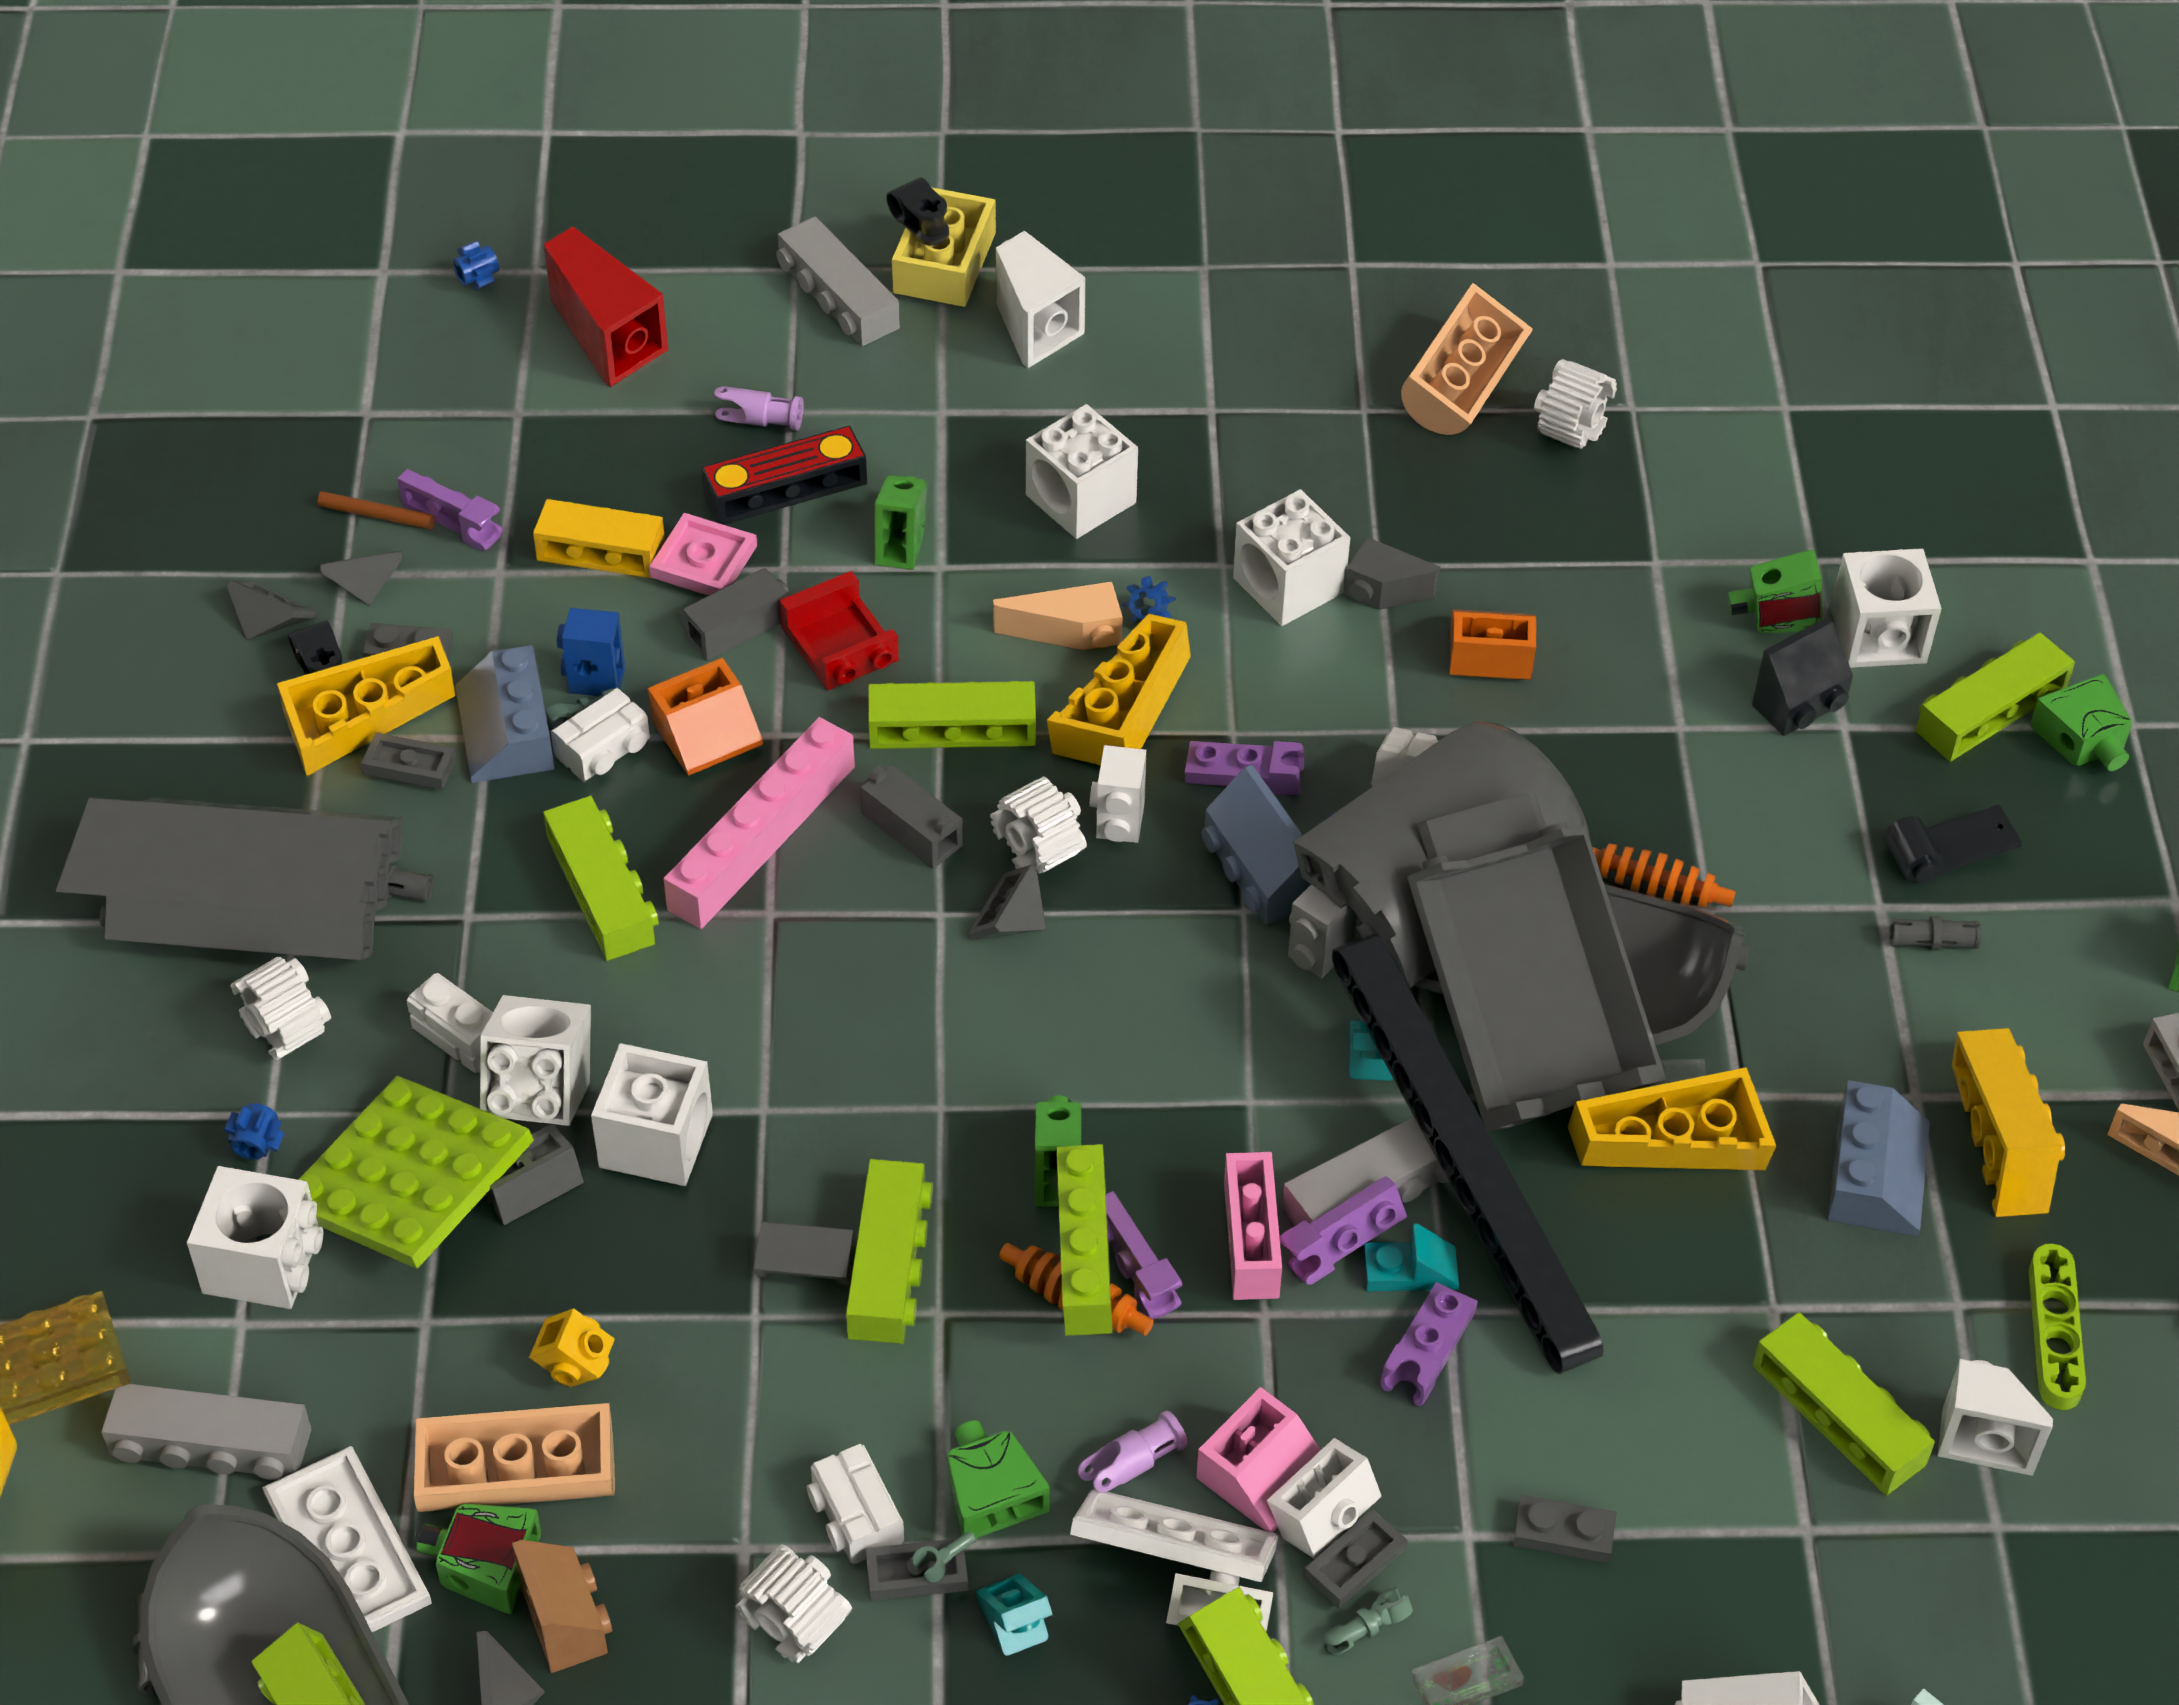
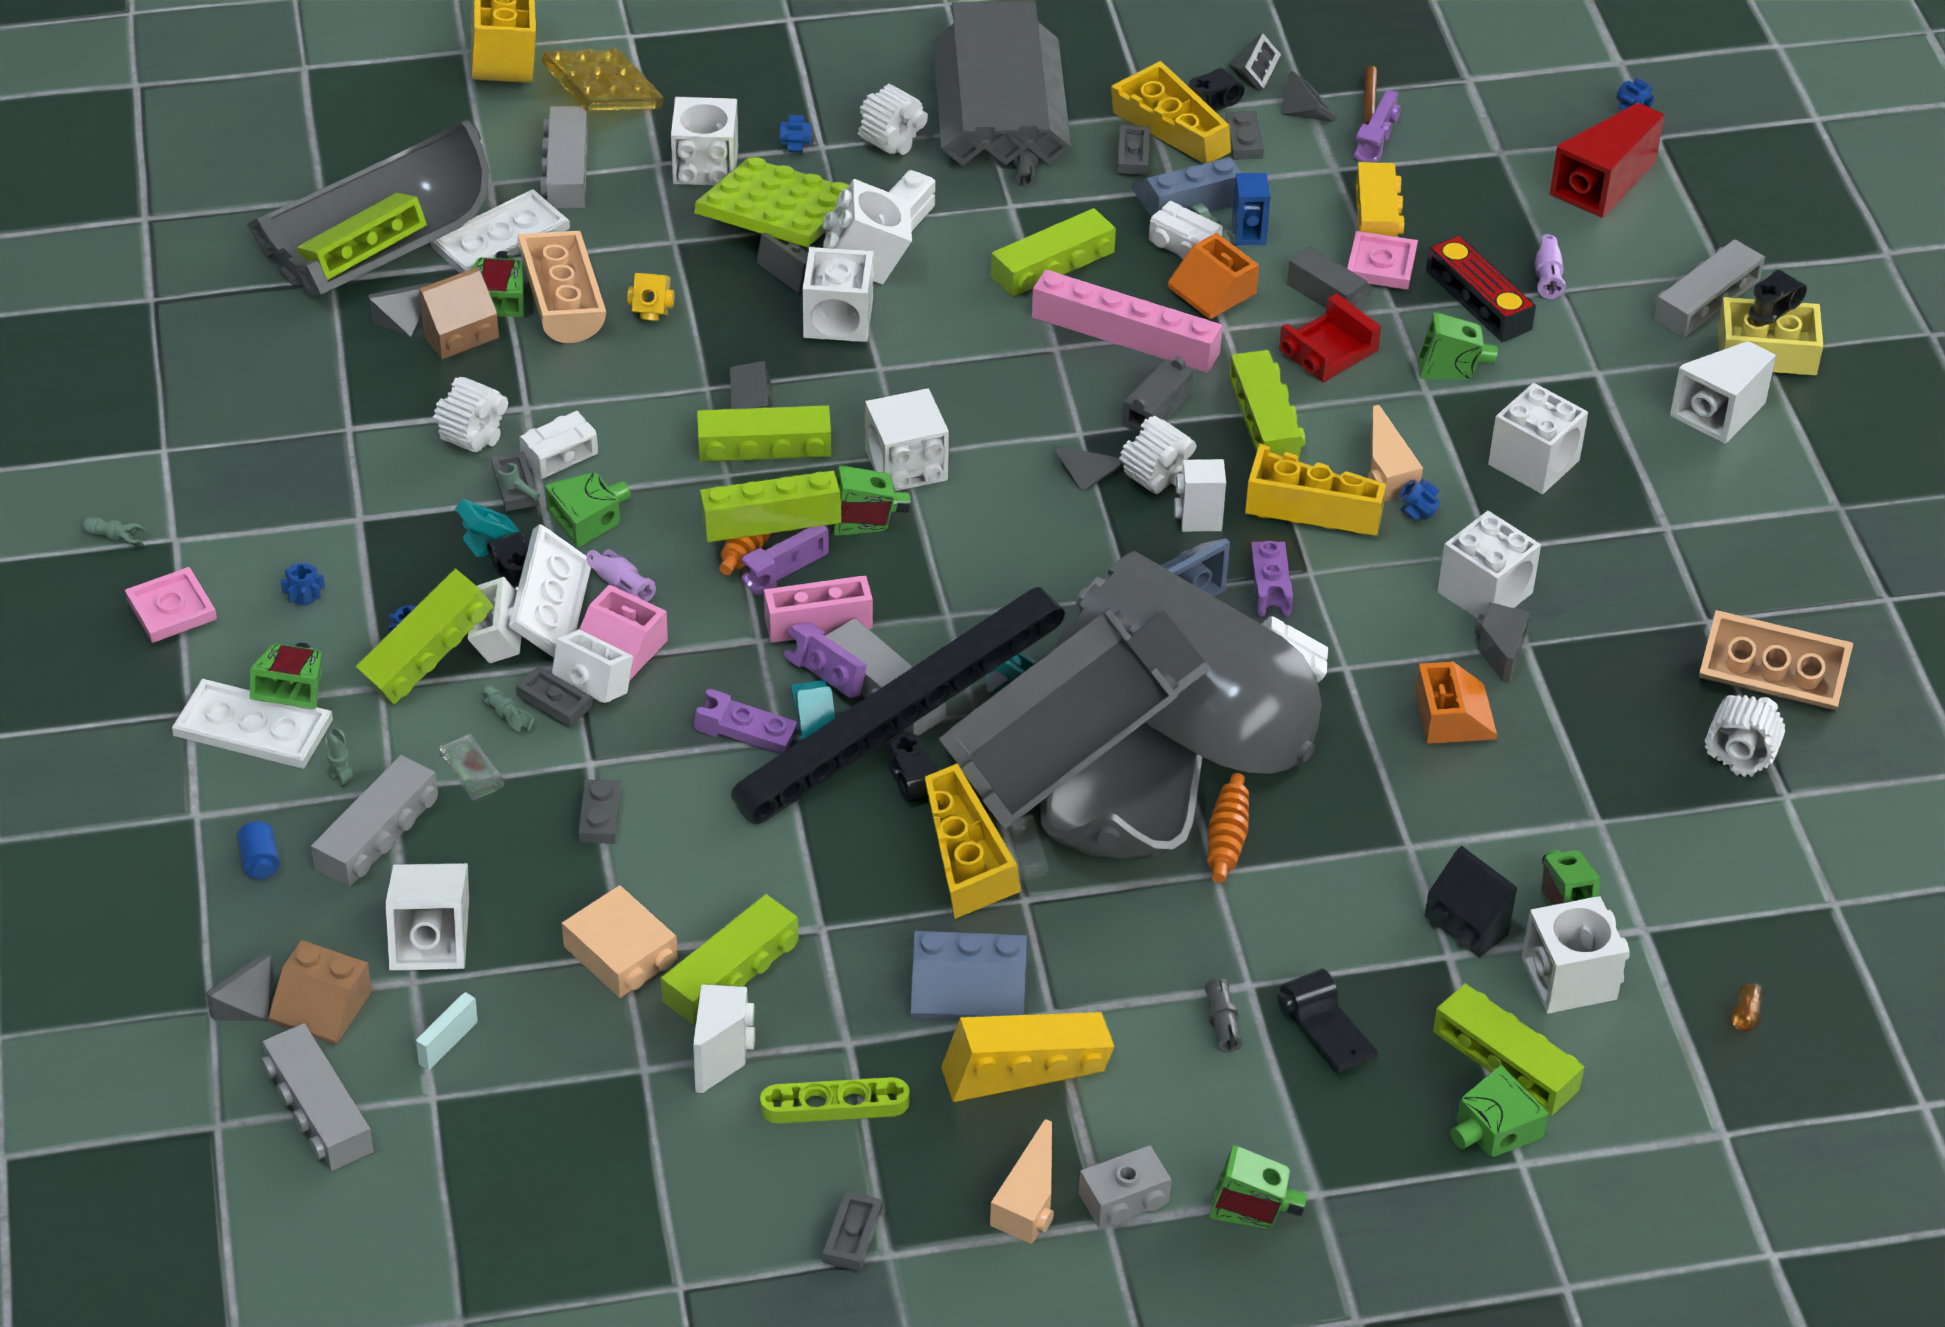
camera: 80 degrees right, 5 degrees down
none -> black piece [487,531,528,591]
none -> light nougat brick [562,885,678,998]
none -> white brick [865,388,949,491]
none -> black piece [889,732,939,802]
none -> clear orange pin [1731,983,1764,1031]

